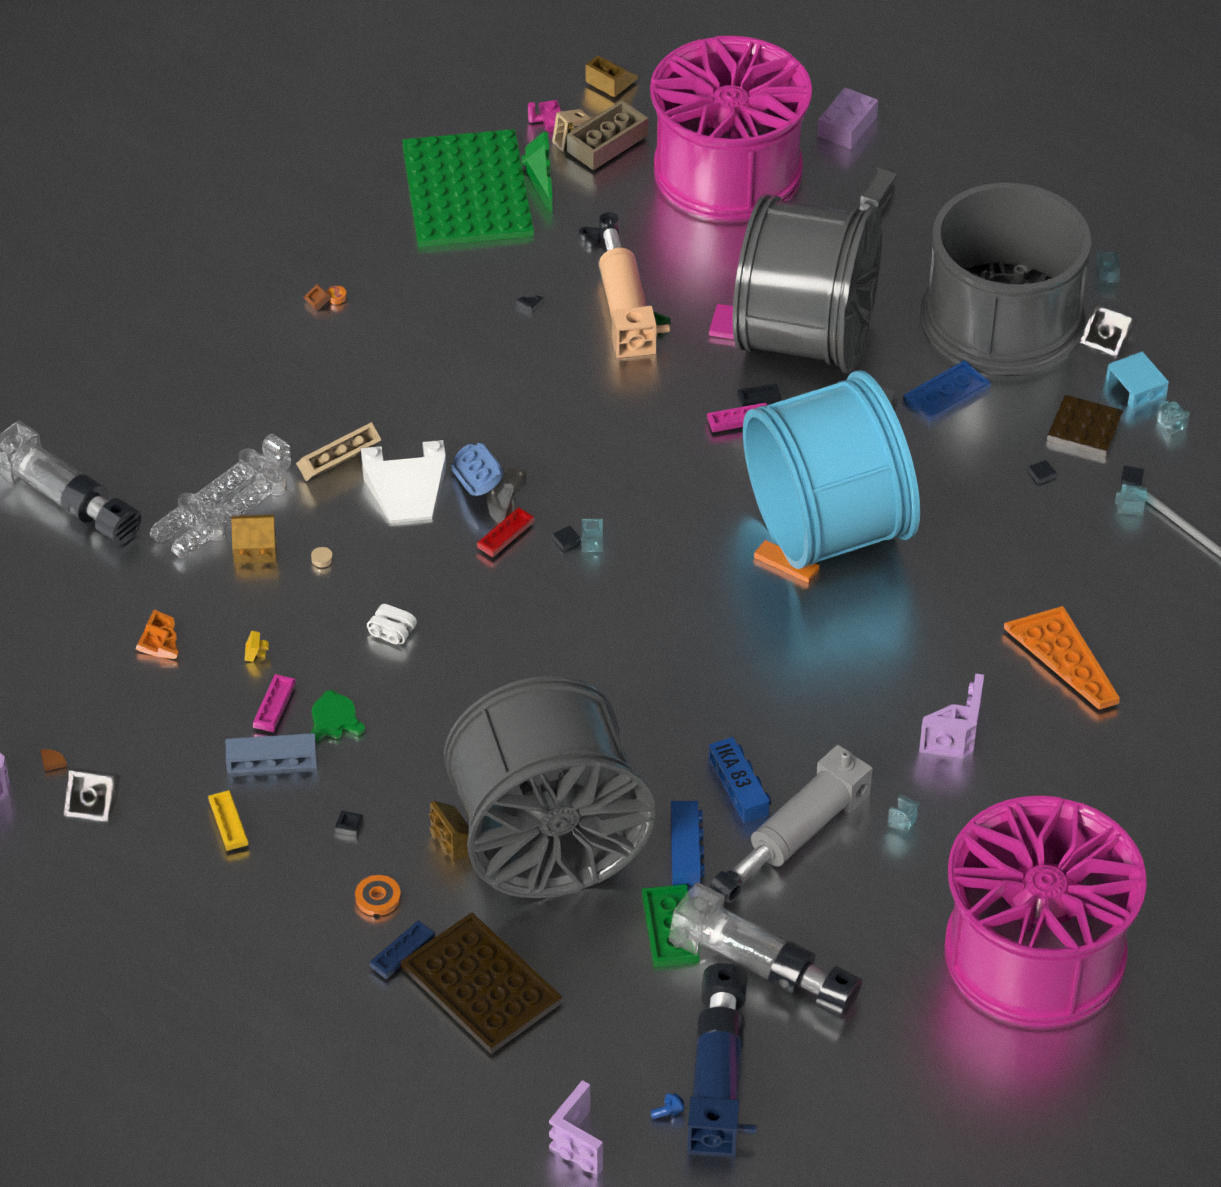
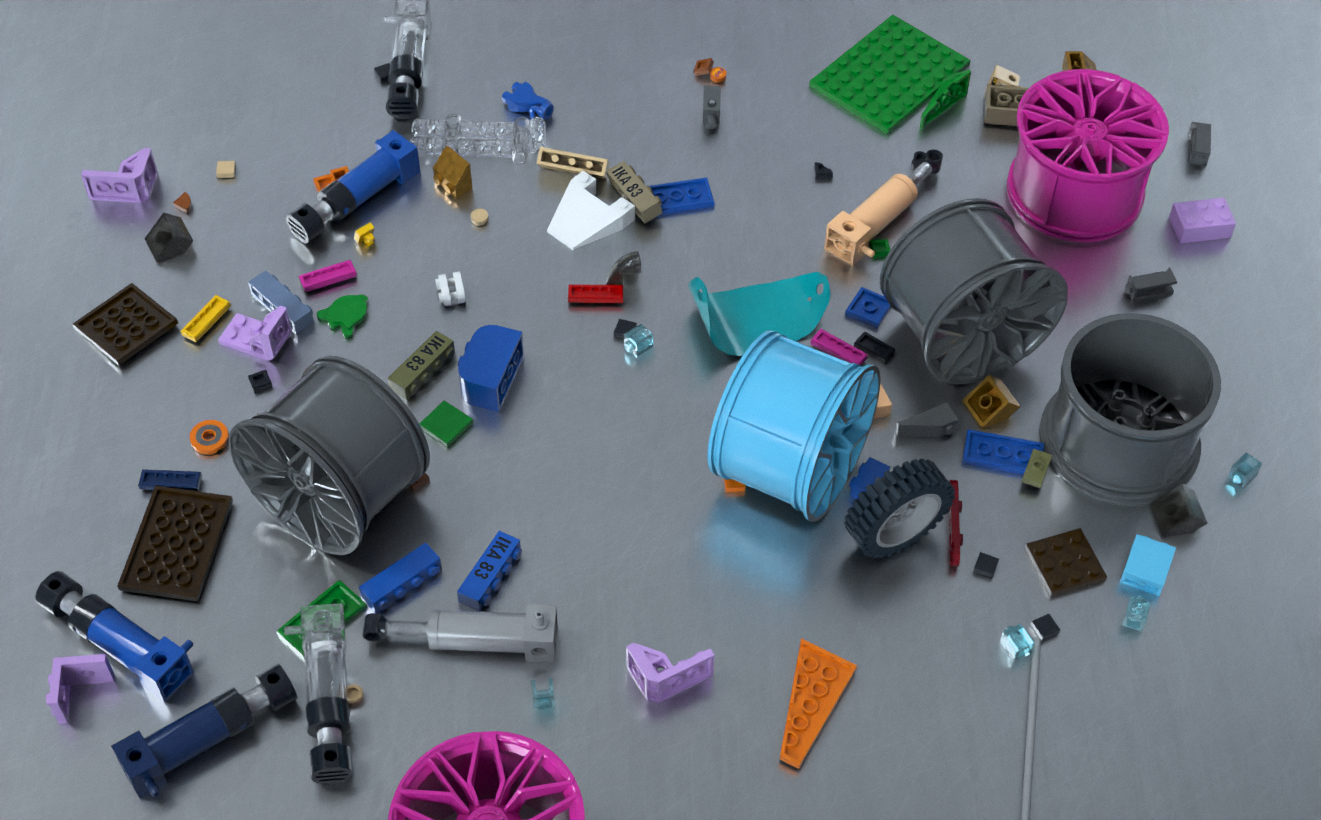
camera: 50 degrees right, 5 degrees up
medium blue tile [451,443,503,496] -> none
dark pink plate [528,100,561,132] -> none
blue plate [651,1093,685,1119] -> none
none -> blue piece [35,571,194,702]
none -> dark brown plate [73,283,178,365]
none -> tan tile [216,161,236,178]
none -> lavender bracket [218,306,292,361]
none -> piece [286,130,421,244]
none -> black tile [374,63,390,83]
none -> olive brick [387,331,455,400]
none -> blue brick [458,325,524,412]
none -> blue hips [502,81,554,120]
none -> dark tan brick [606,161,663,223]
none -> blue tile [649,177,715,215]
none -> teal piece [688,272,831,356]
none -> dark grey torso [703,85,721,129]
none -> black wheel [844,459,955,558]
none -> blue tile [845,287,892,329]
none -> dark red piece [948,480,963,567]
none -> pearl gold slope [962,375,1021,428]
none -> olive plate [1022,449,1052,488]

